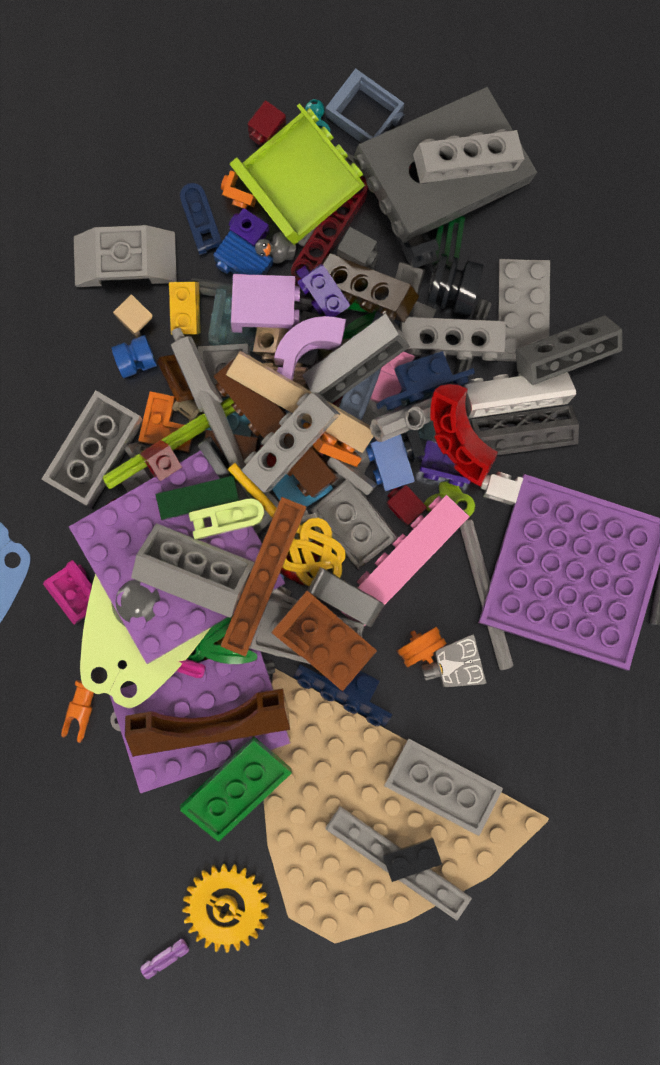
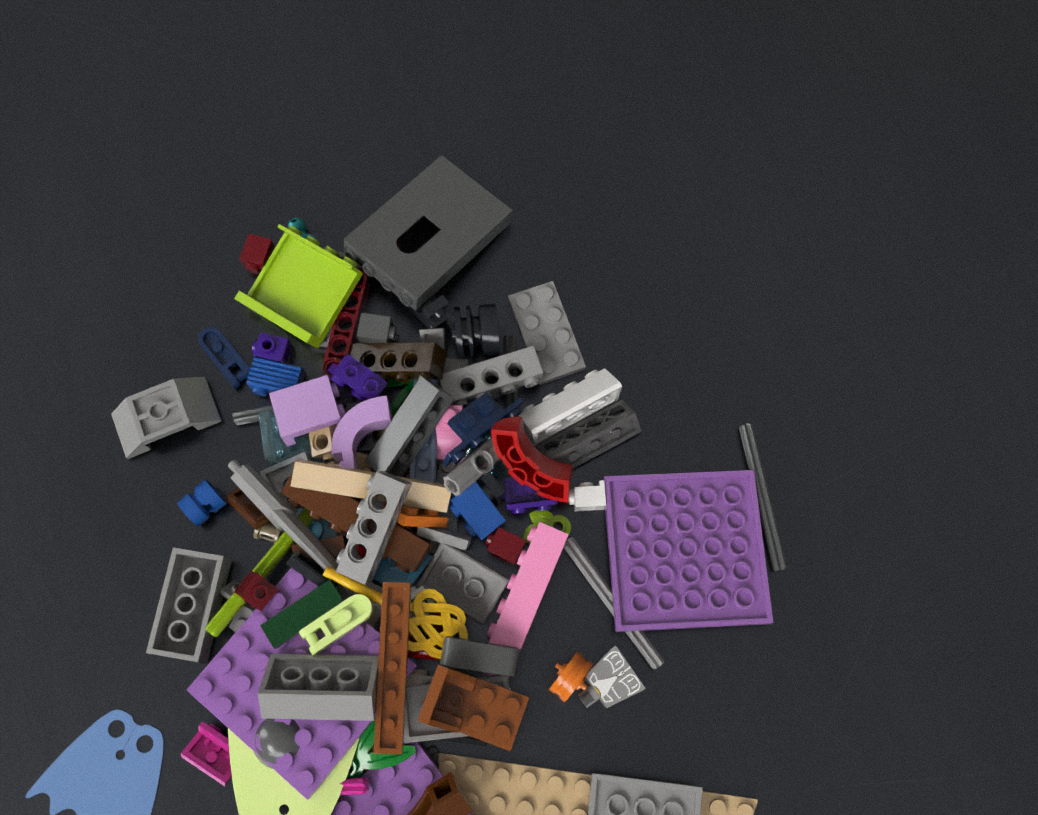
camera: 20 degrees left, 10 degrees down
tan panel [113,294,153,338] -> none
orange plate [138,391,193,453] -> none
yellow brick [169,282,201,335] -> none
orange bracket [221,170,257,209] -> none
dark grey animal [255,232,296,264] -> none
dark blue bracket [293,664,393,728] -> none
sand blue window [325,68,405,143] -> none
light grey brick [413,129,524,183] -> none
dark green tile [432,217,465,268] -> none
dark grey brick [516,315,622,385] -> none

